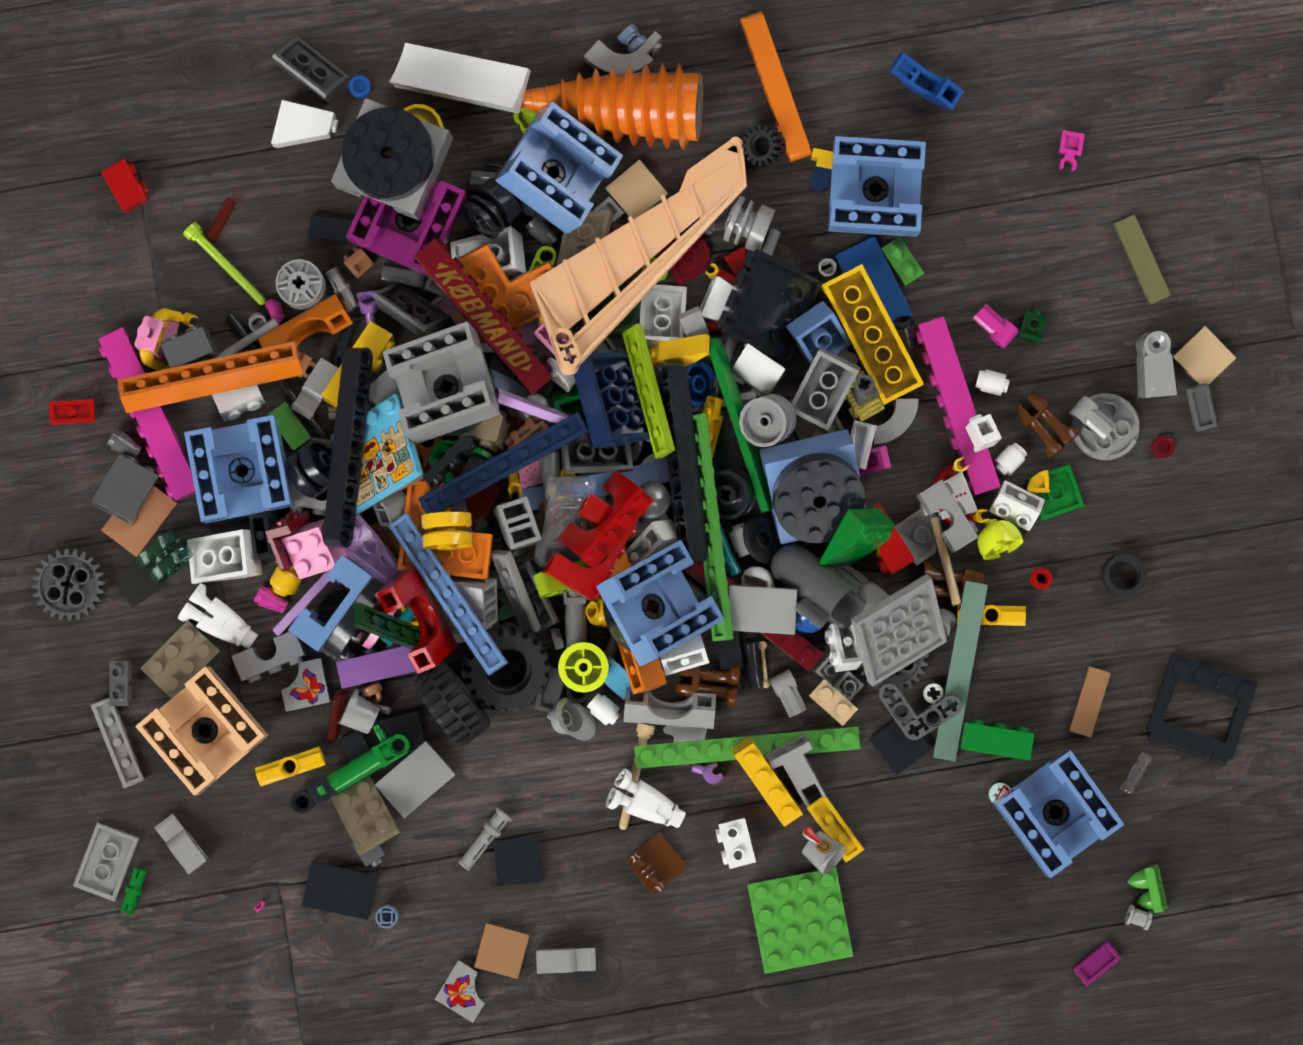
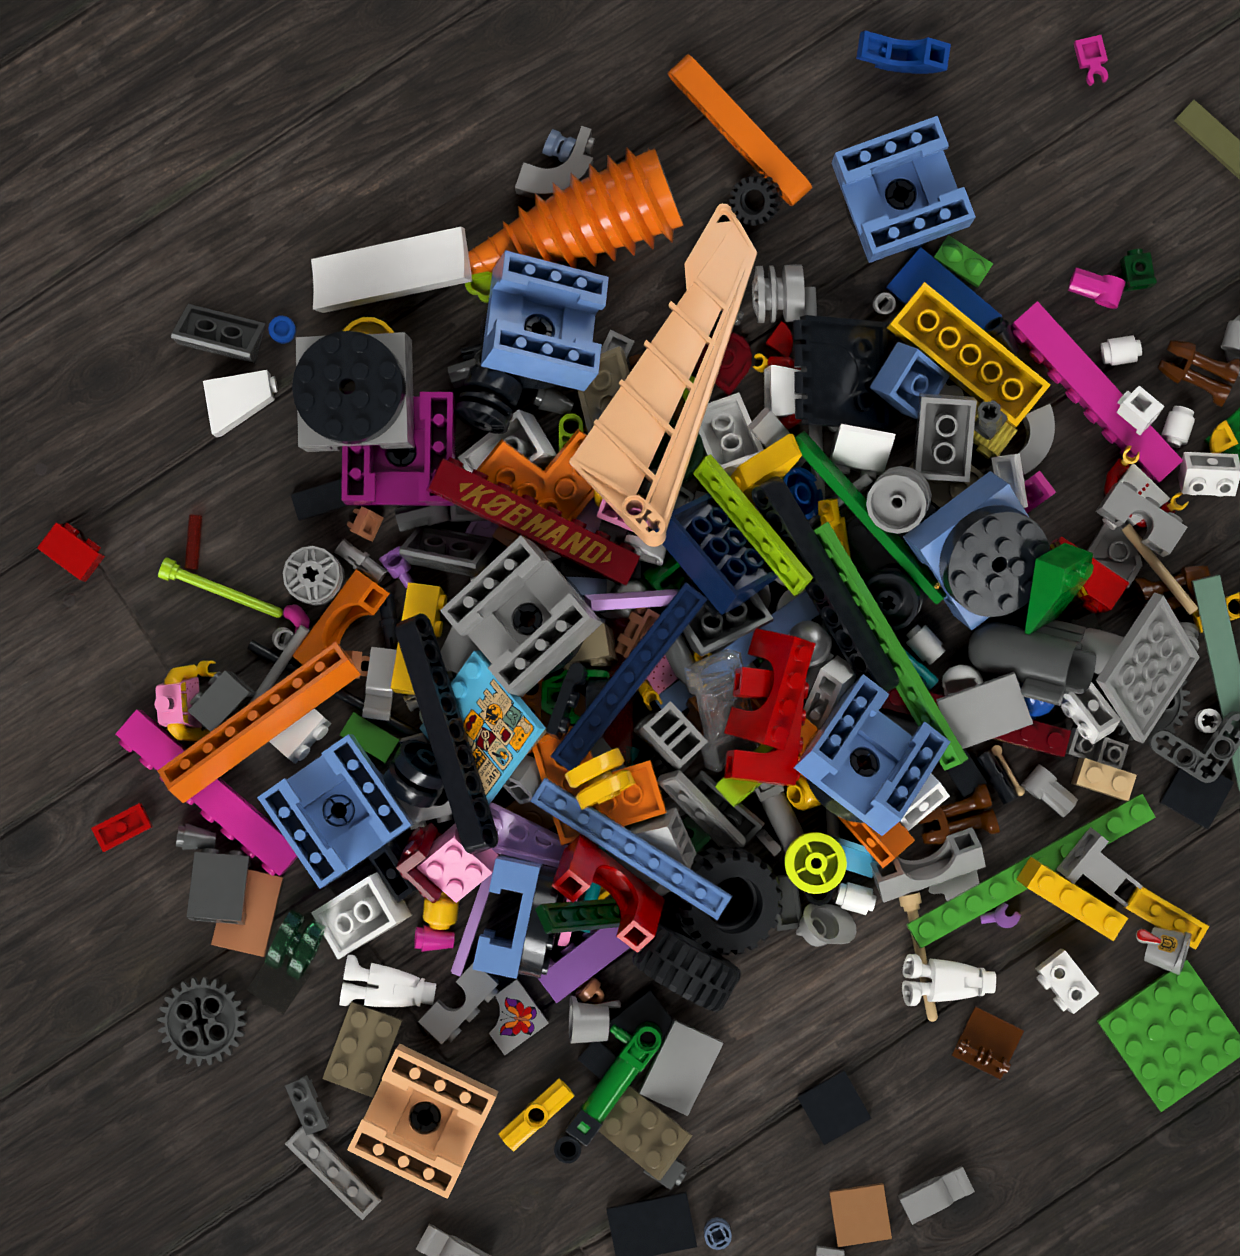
camera: 20 degrees left, 0 degrees up
clear red piece [326,694,346,740] -> none
light grey pin [458,807,513,871] -> none
tan tile [605,160,668,219] -> none
black wheel [743,515,781,563] -> none
leg [809,148,833,193] -> none
neon yellow cylinder [977,519,1024,560] -> none

